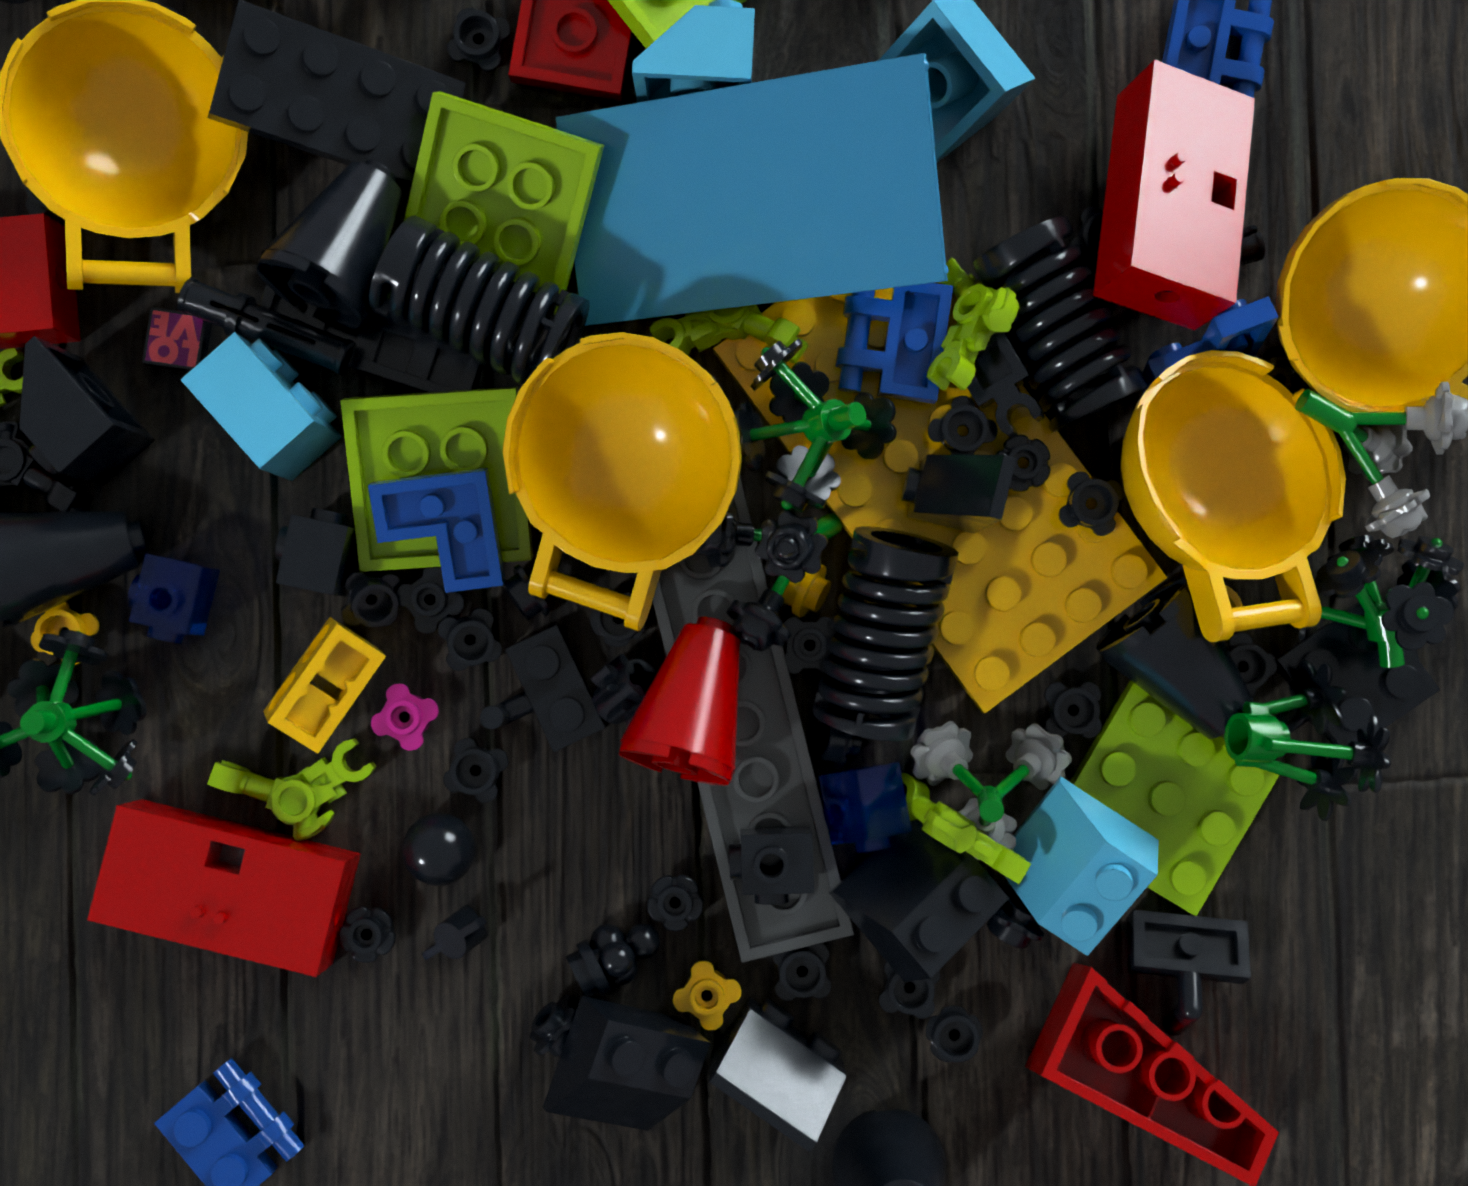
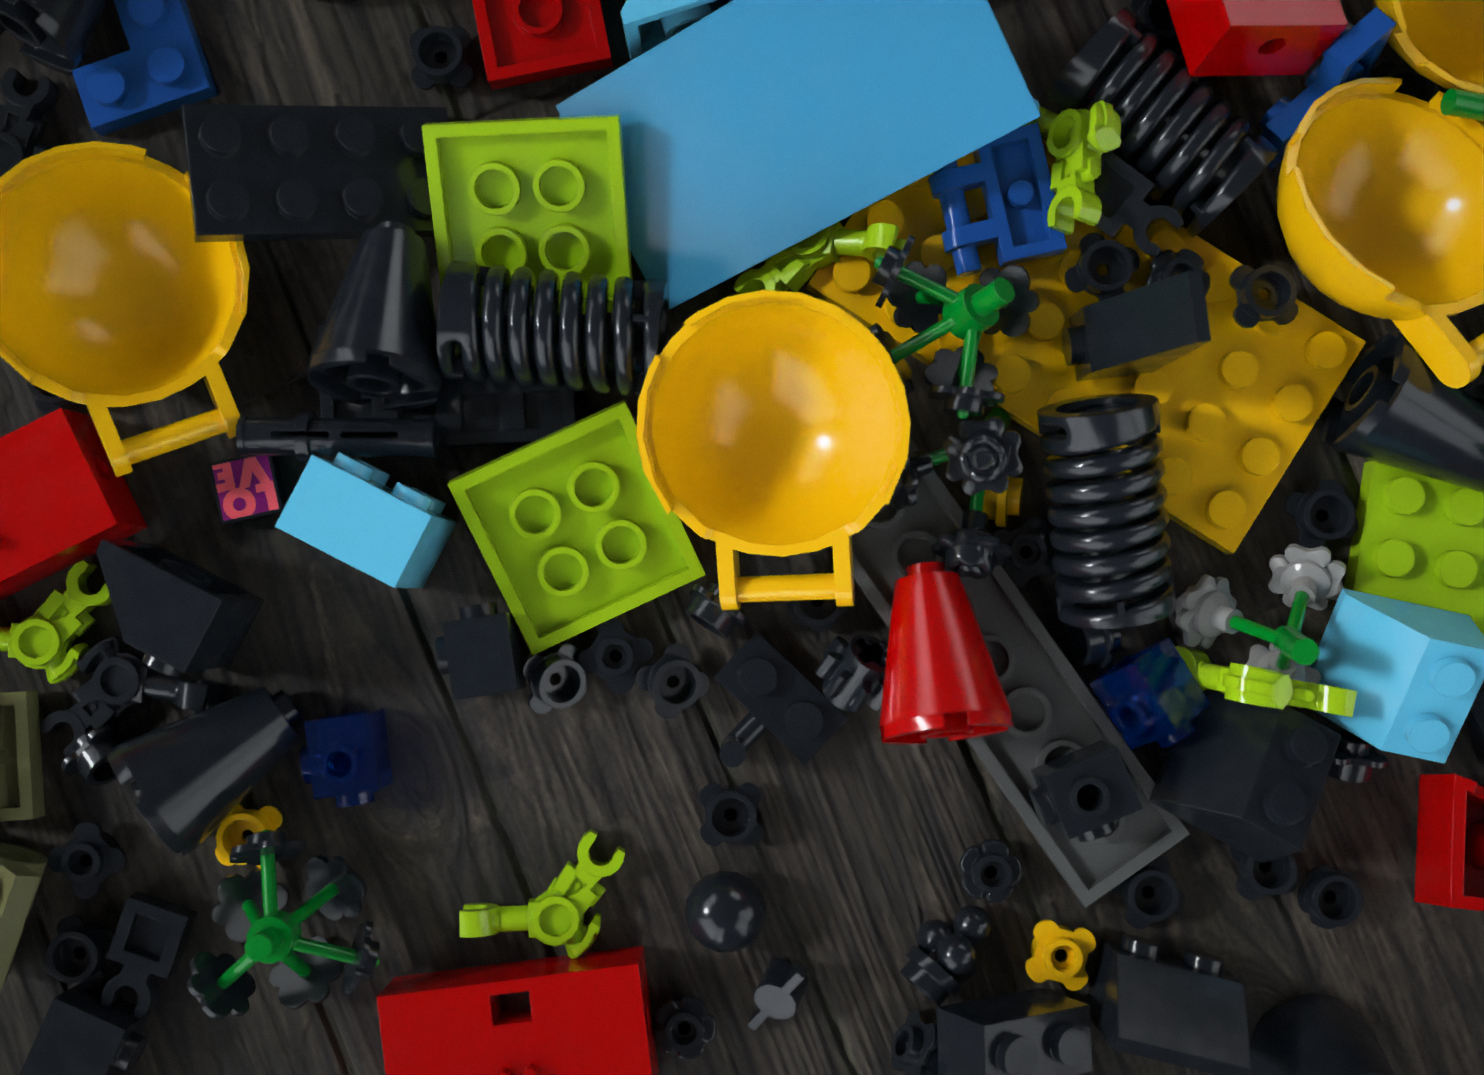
camera: 20 degrees left, 0 degrees up
yellow brick [263,616,386,754] -> none
blue plate [368,468,506,593] -> none
dark pink plate [371,684,439,751] -> none

